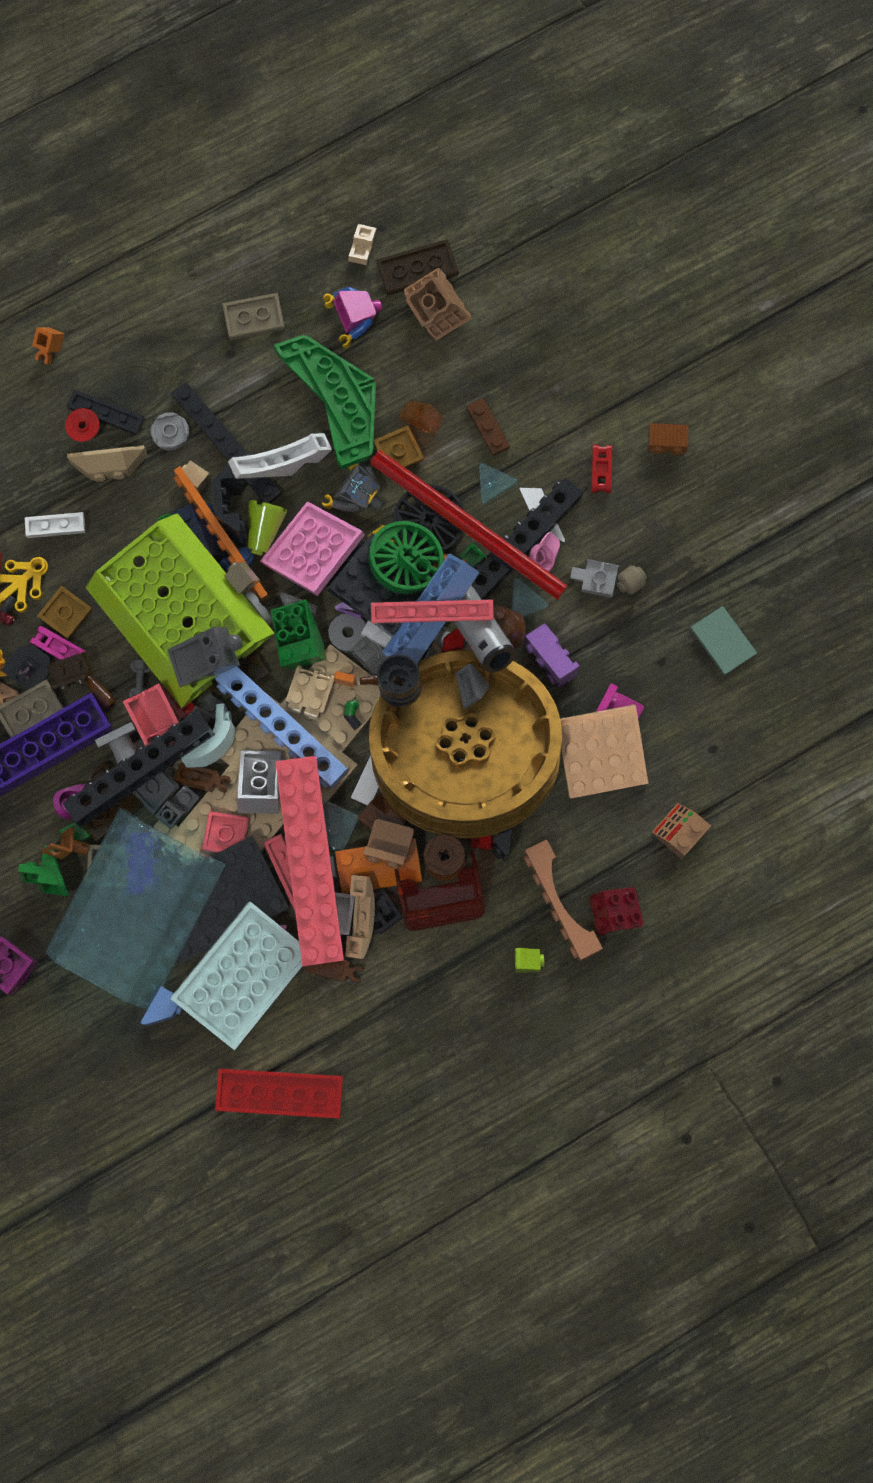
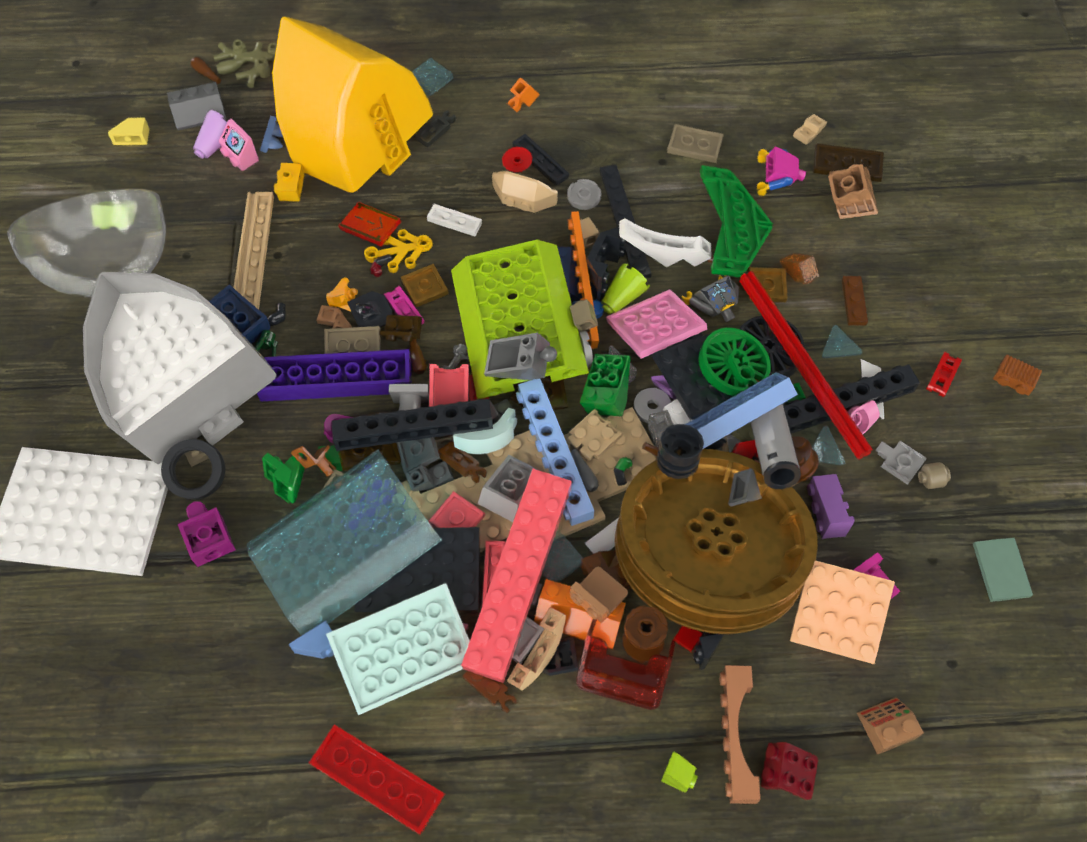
camera: 25 degrees right, 15 degrees down
orange tile [334,671,356,687] -> none
coral tile [371,600,494,623] -> none
none -> dark grey piece [571,449,599,492]

